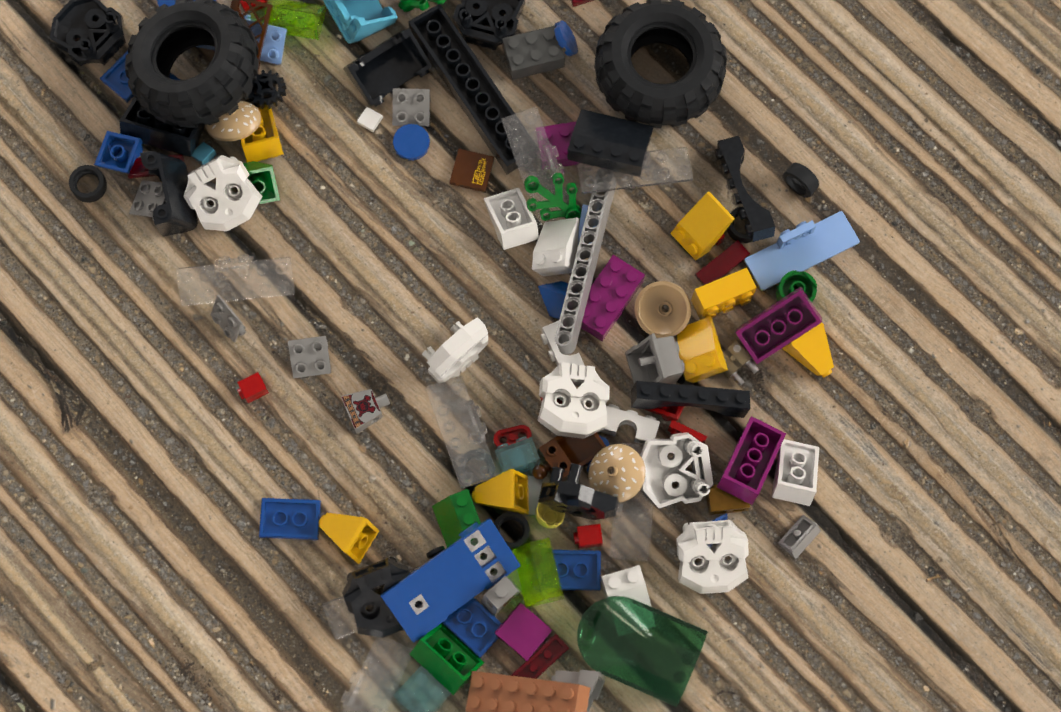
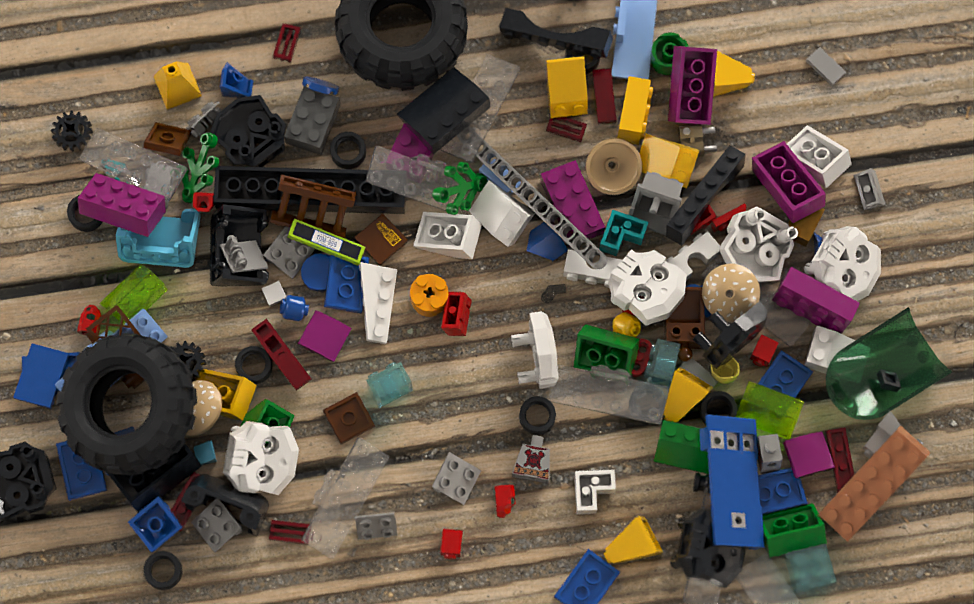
camera: 55 degrees left, 0 degrees up
none -> red rock [193,192,214,212]
none -> light grey hinge [220,235,268,273]
none -> black tyre [235,346,273,385]
none -> dark red slope [251,318,312,391]
none -> dark red tile [269,520,311,545]
none -> reddish brown fence [270,174,356,238]
none -> blue head [280,295,309,321]
none -> tile [287,219,365,265]
none -> magenta slope [297,310,352,362]
none -> reddish brown tile [323,392,375,445]
none -> blue tile [324,255,369,314]
none -> black tyre [330,131,366,169]
none -> white wing [359,262,397,344]
none -> clear light blue brick [366,362,413,408]
none -> light orange brick [410,274,448,317]
none -> red brick [441,292,472,336]
none -> red rock [495,485,515,518]
none -> black tyre [519,396,556,435]
none -> clear smoke arm [541,284,566,304]
none -> dark red tile [546,116,587,143]
none -> green slope [573,324,640,382]
none -> white brick [574,470,616,515]
none -> teal brick [599,210,649,257]
none -> yellow head [612,312,641,337]
none -> magenta brick [772,267,860,334]
none -> light grey tile [806,47,846,86]
none -> black plate [877,369,901,392]

